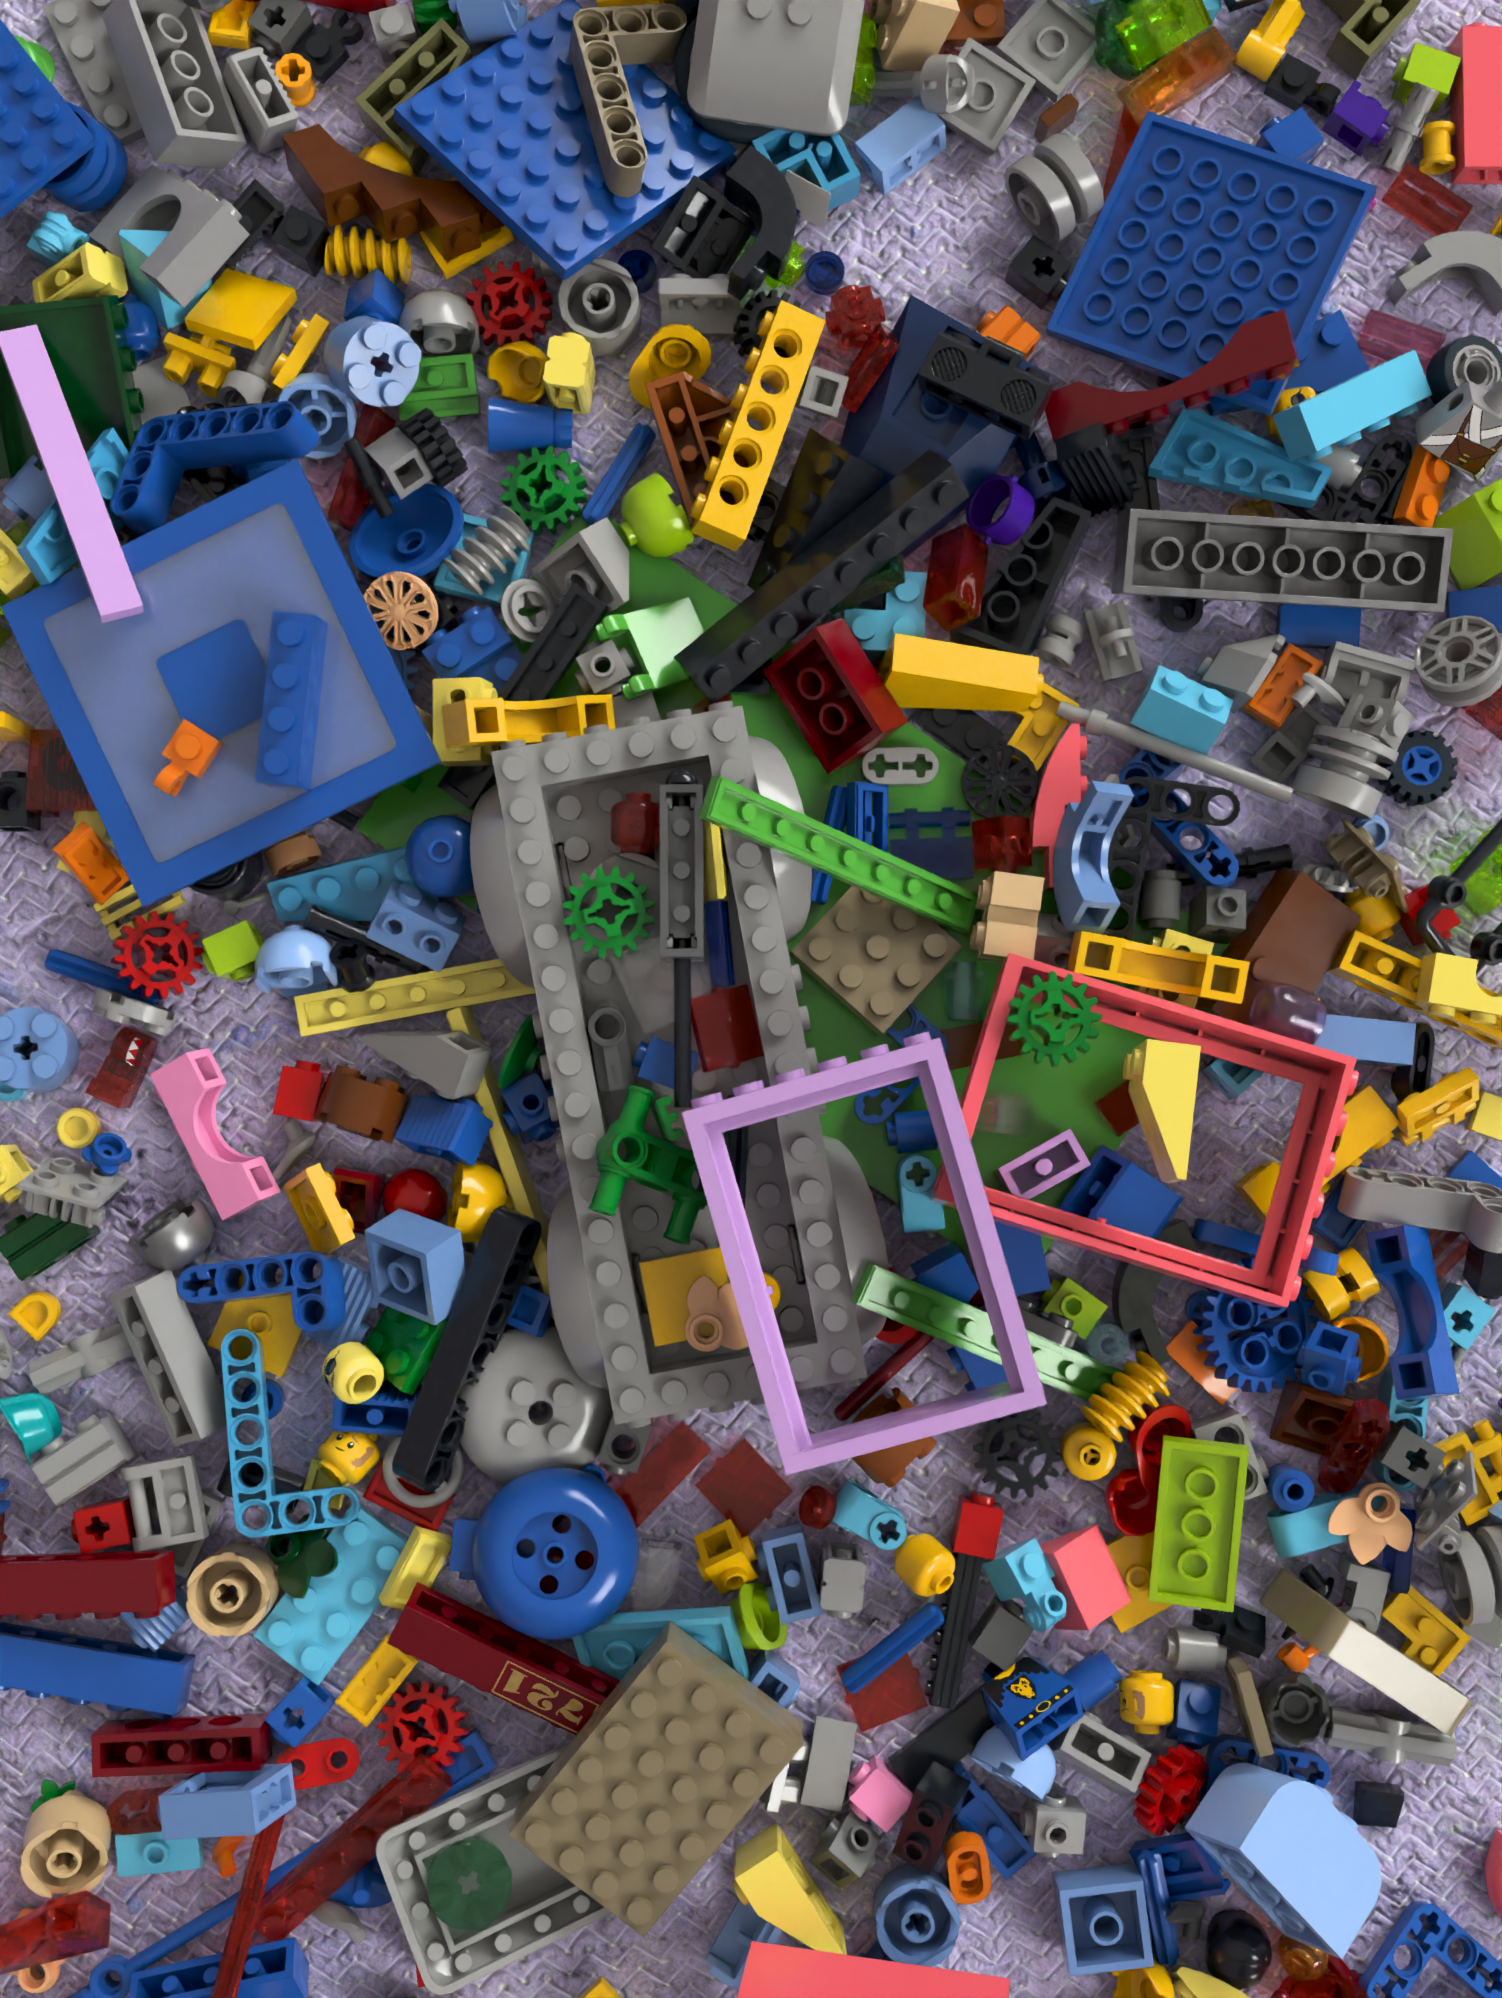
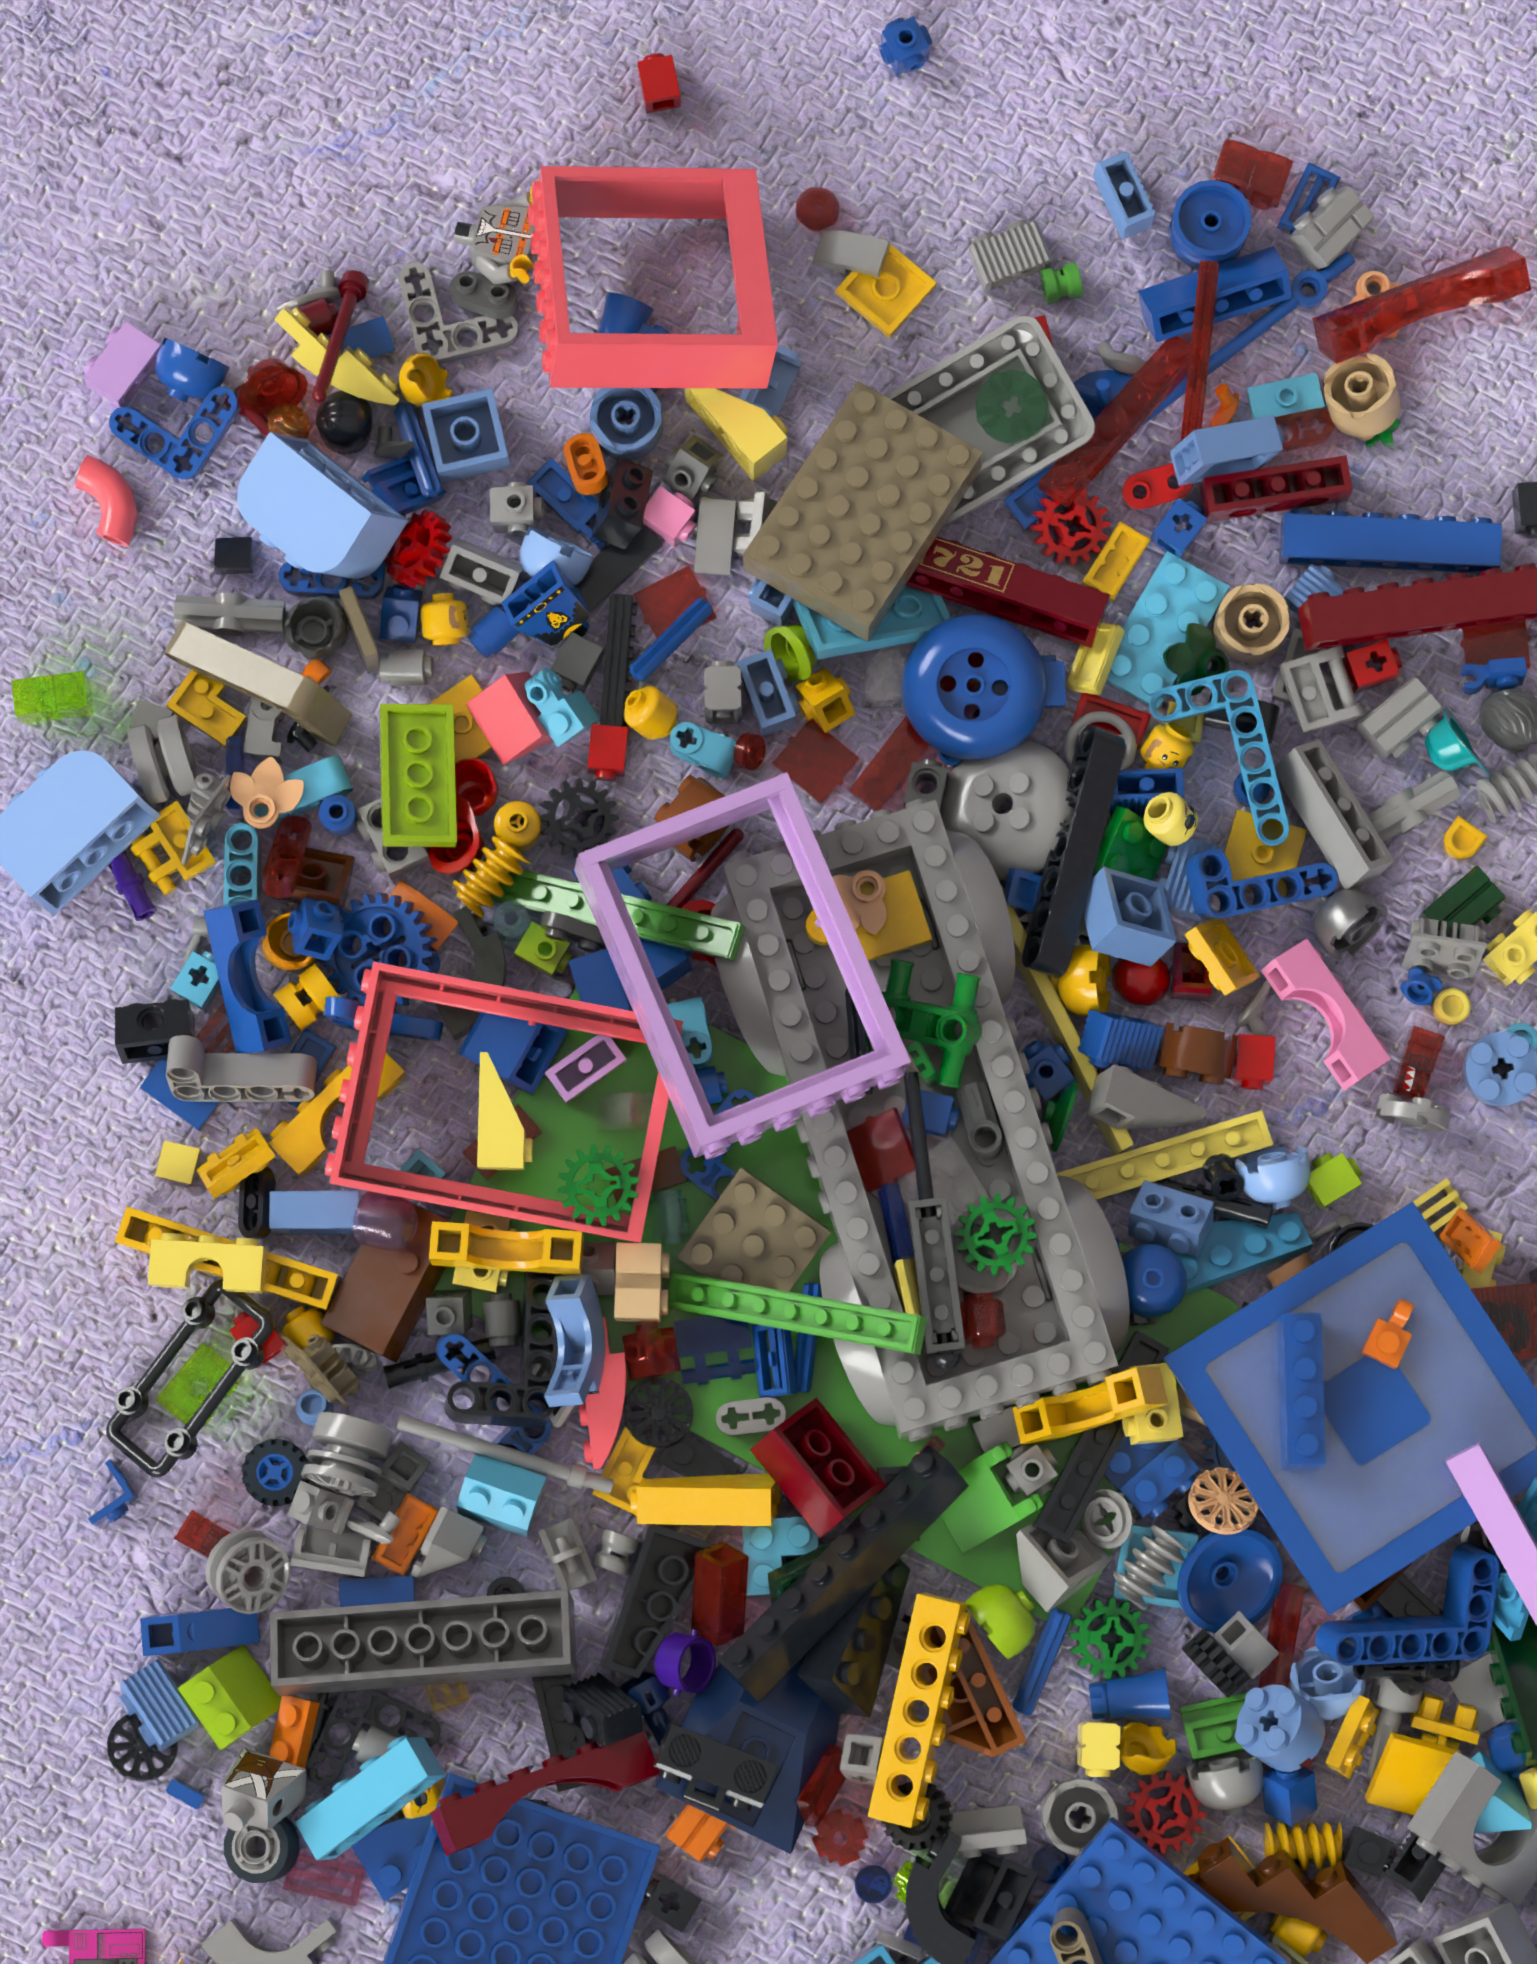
camera: 170 degrees right, 5 degrees down
blue axle [44,949,161,1005] -> none
red gear [111,911,204,1000] -> none
black bar [343,437,395,519] -> none
yellow piece [629,323,711,409] -> none
dark azure wing [1147,406,1333,509] -> none
black plate [1192,1605,1266,1658] -> none
dark grey brick [1369,1420,1446,1490] -> none

